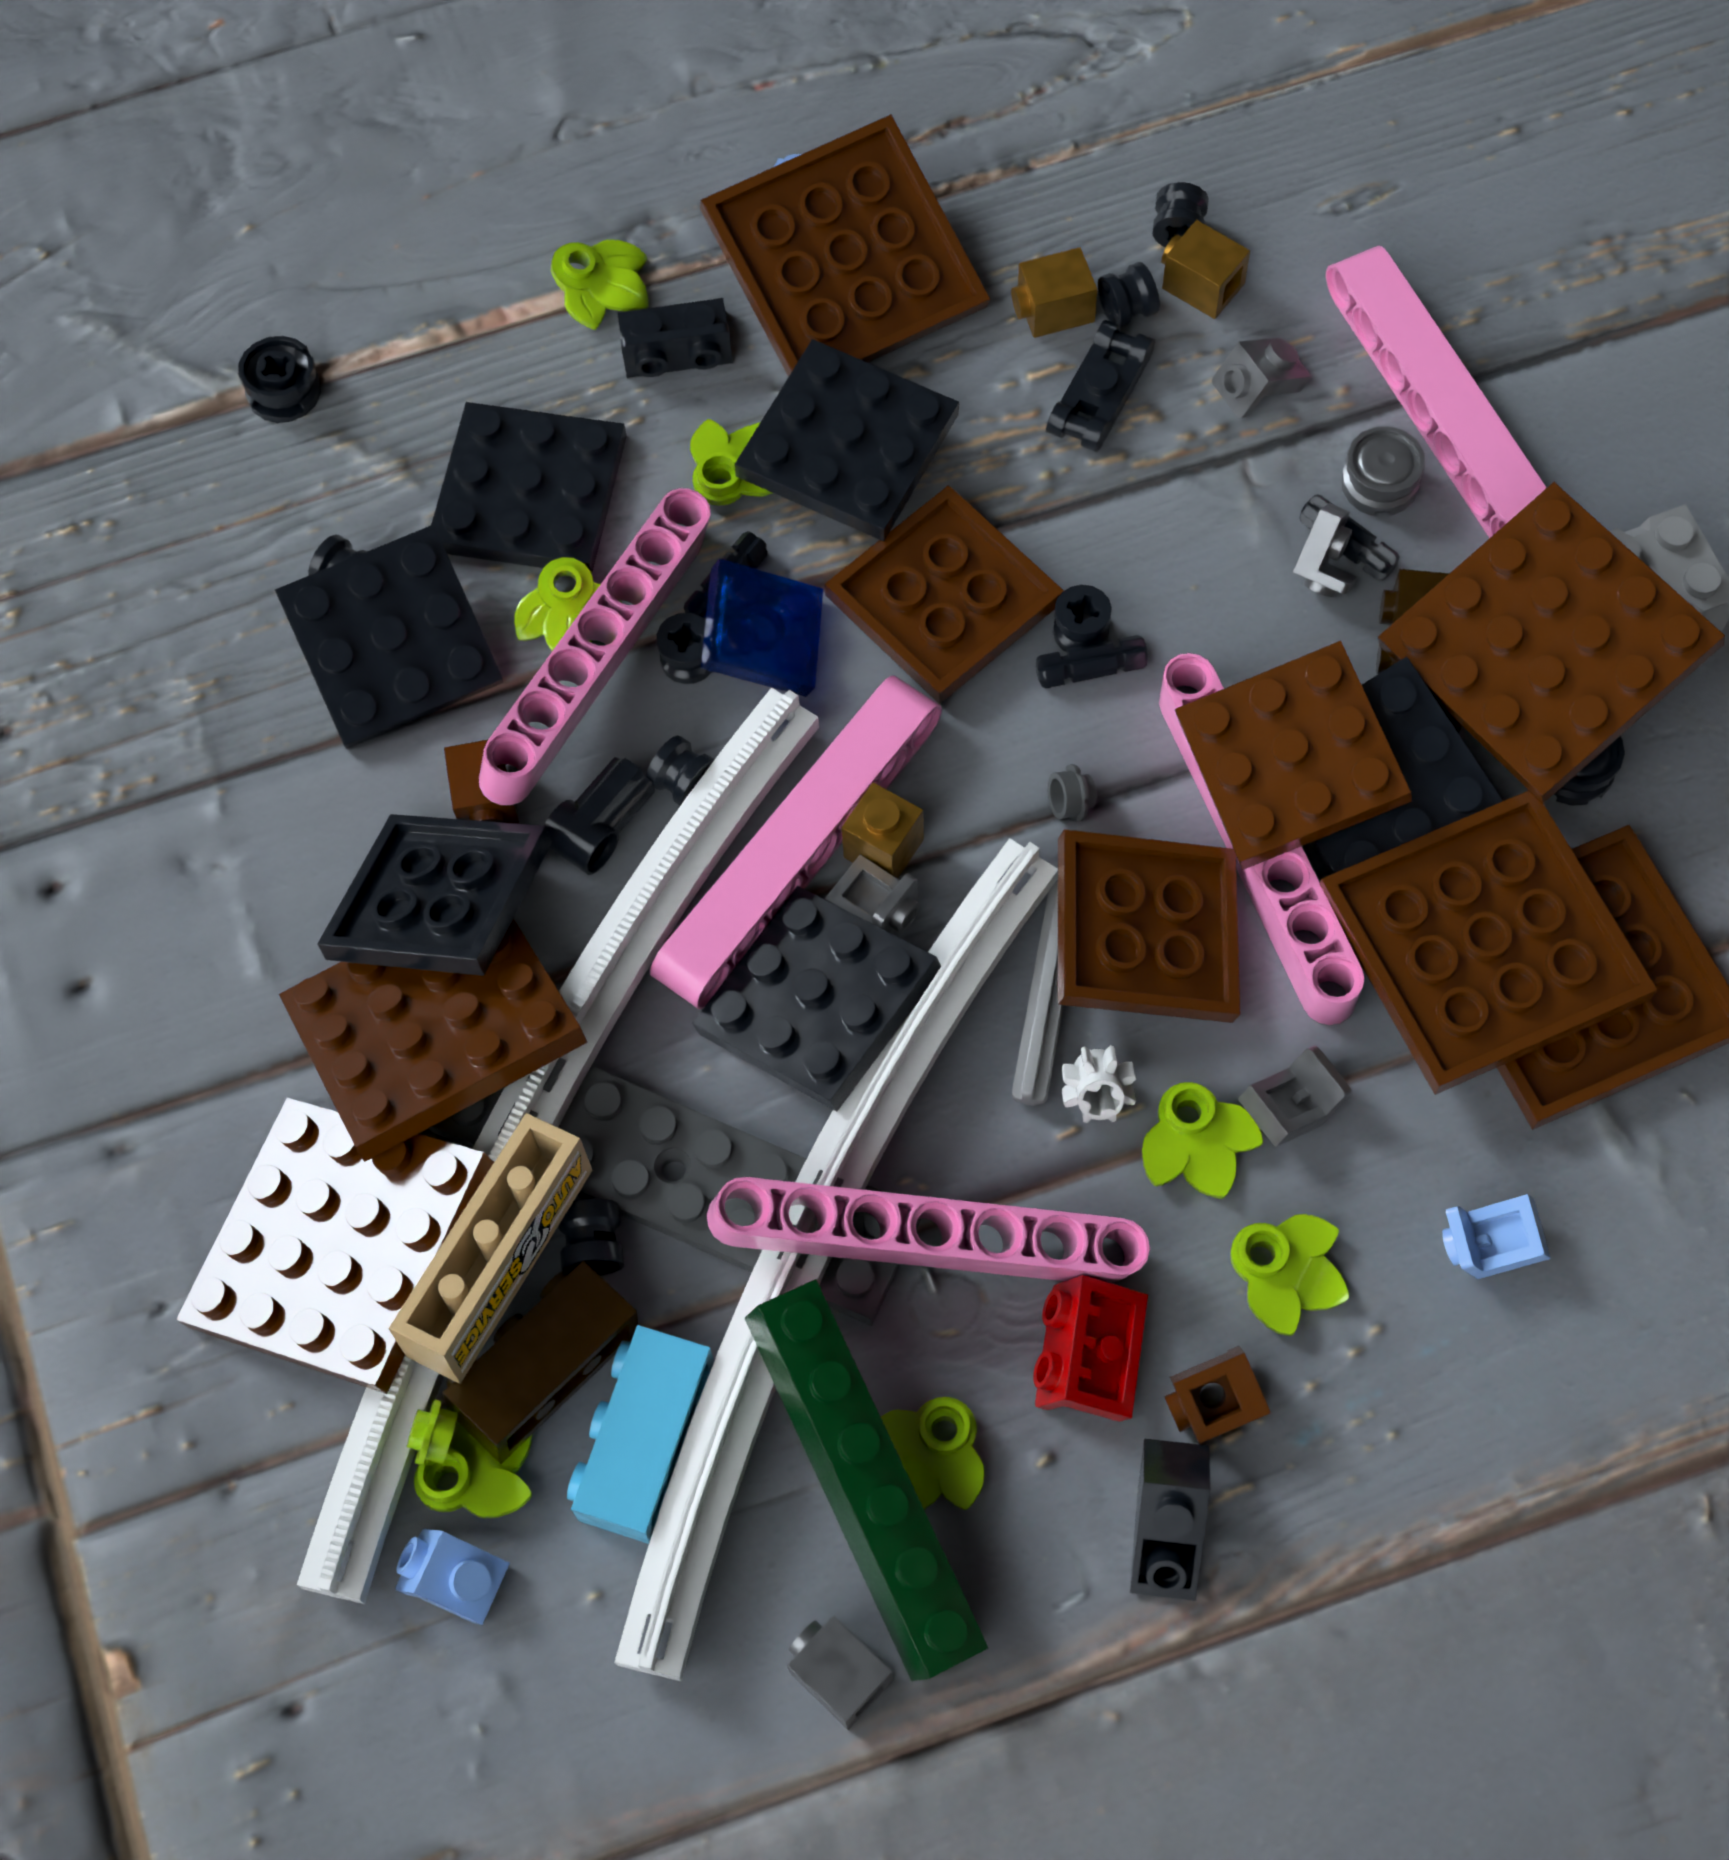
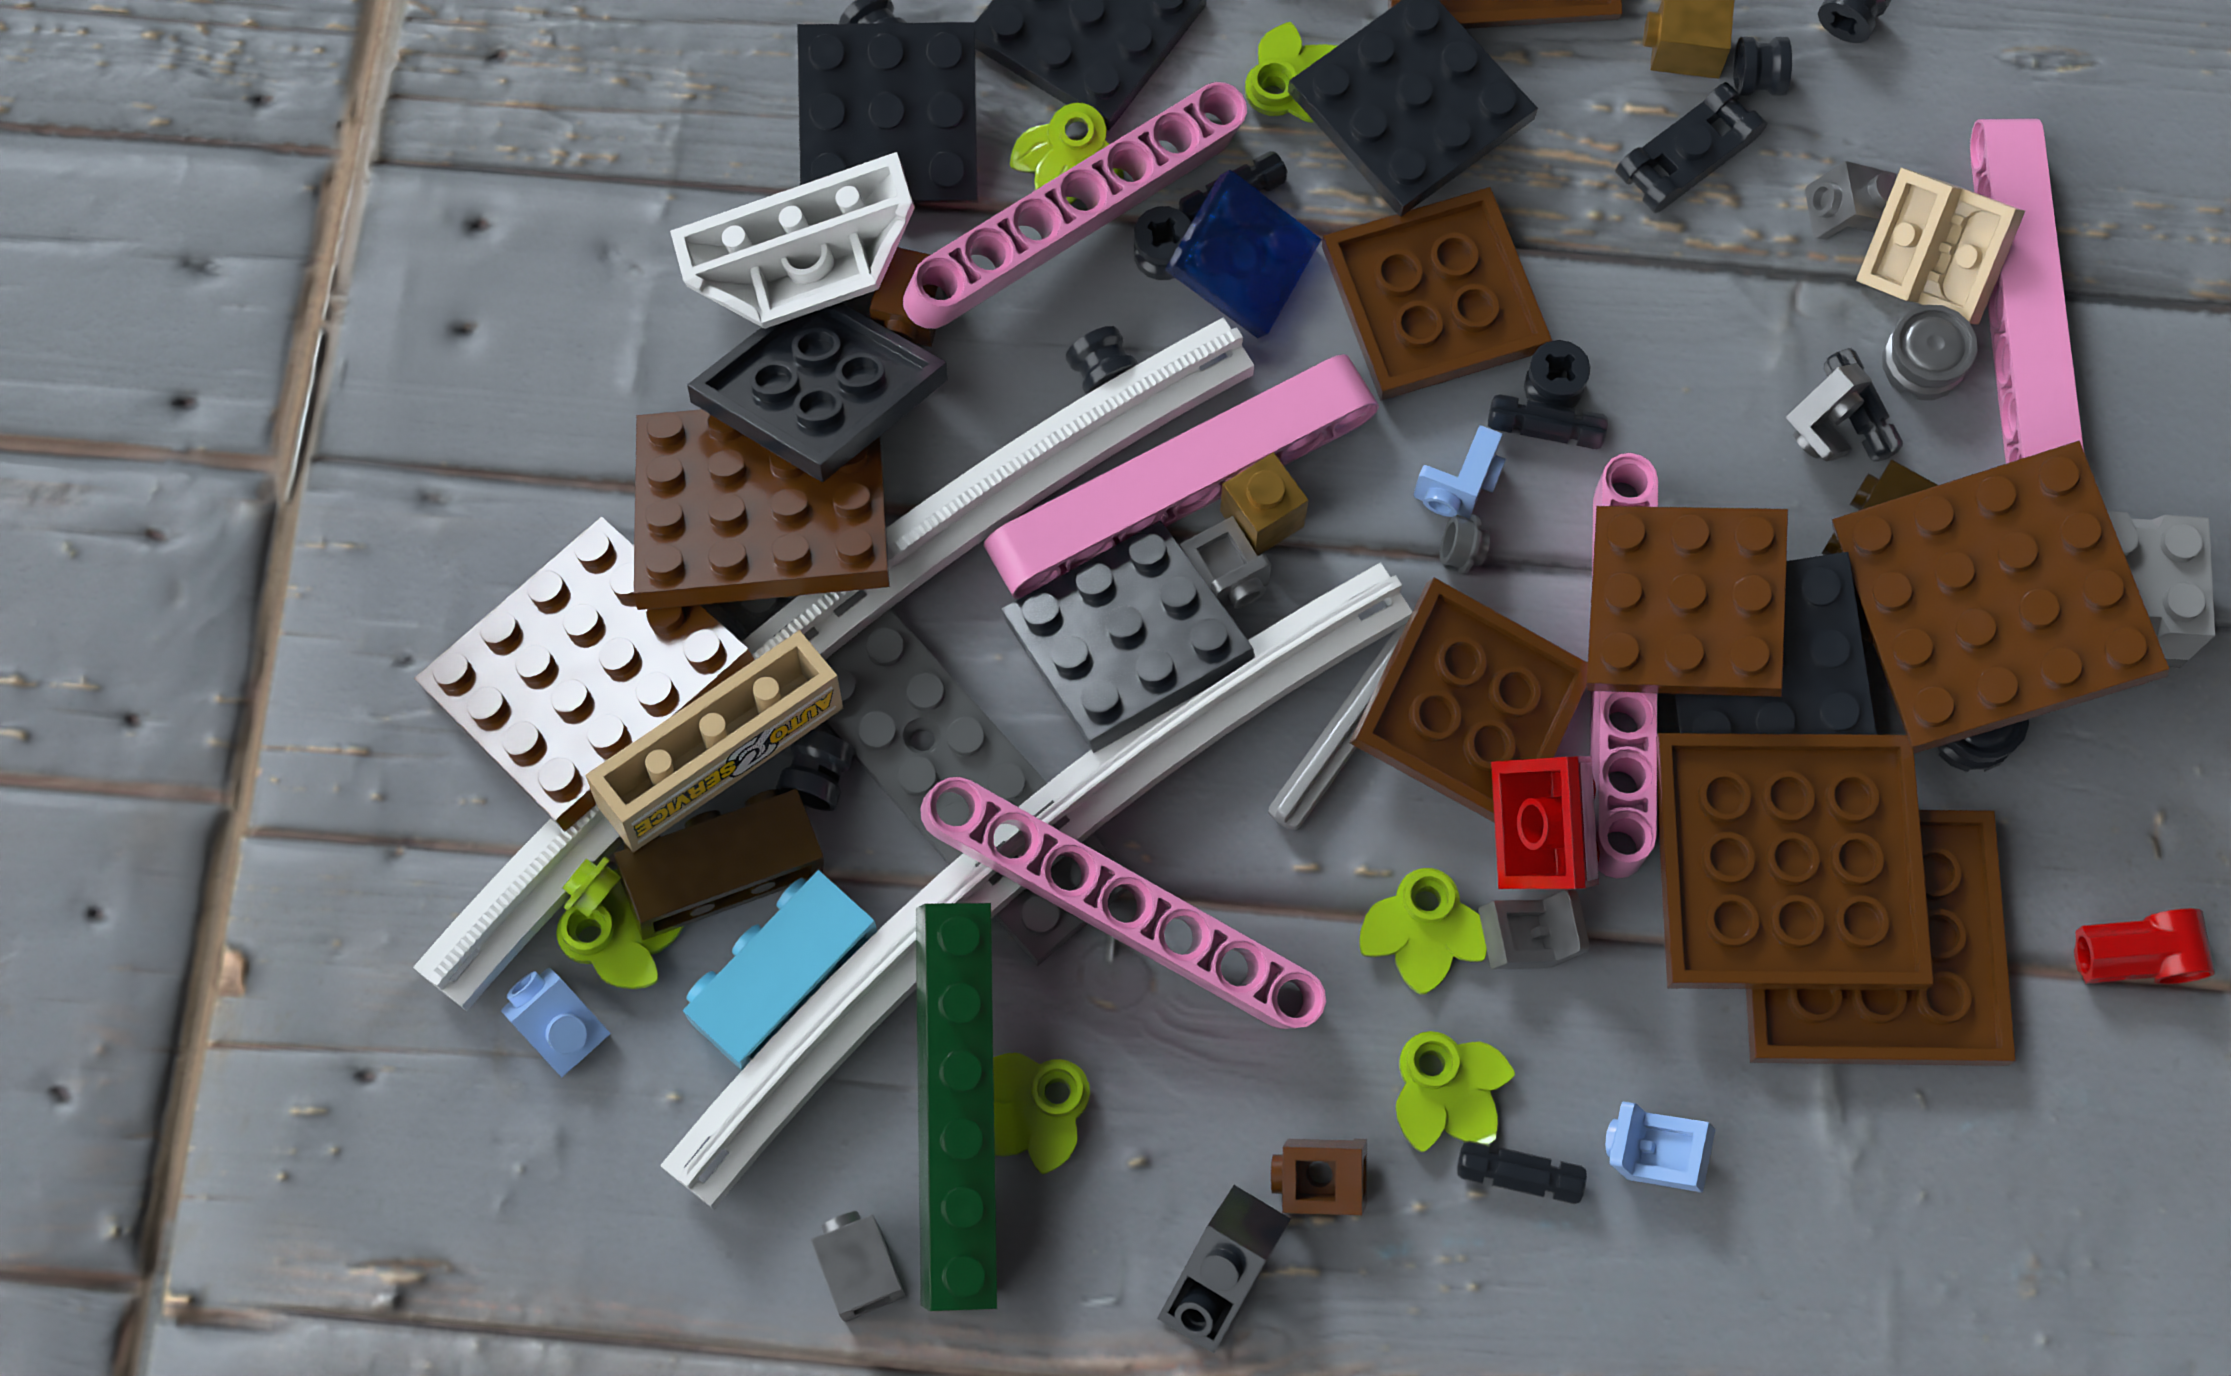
camera: 20 degrees right, 5 degrees up
black piece [544,757,655,875] -> none
red bracket [1033,1275,1148,1422] -> none
white gear [1062,1045,1136,1123] -> none
pearl gold brick [1161,220,1250,319] -> none
none -> white wedge [670,152,915,329]
none -> light blue bracket [1414,425,1506,519]
none -> black axle [1457,1140,1587,1204]
none -> red slope [1491,756,1600,889]
none -> tan slope [1856,168,2025,325]

